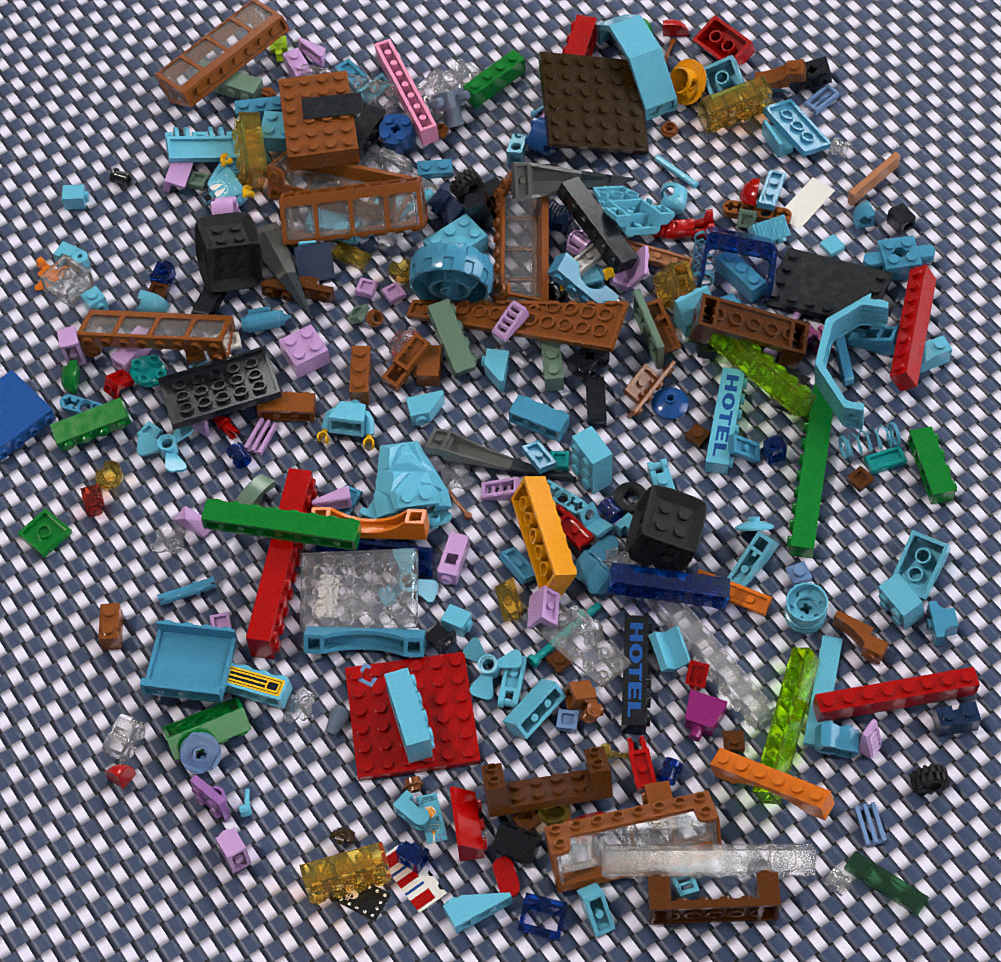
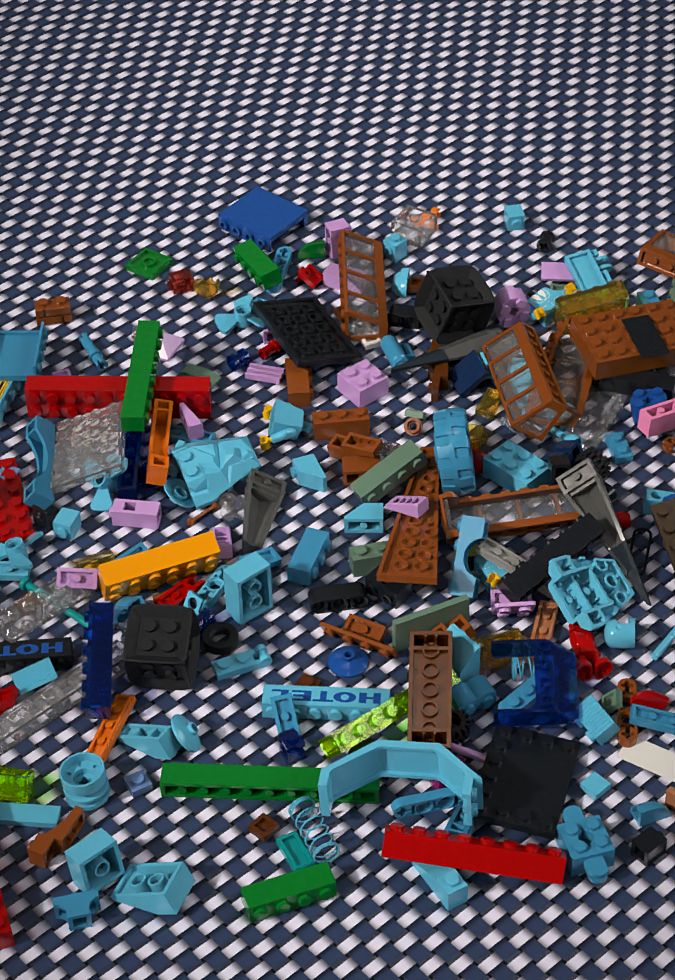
camera: 80 degrees right, 15 degrees down
medium azure leg [53,241,90,271] -> none
teal dish [130,354,167,387] -> none

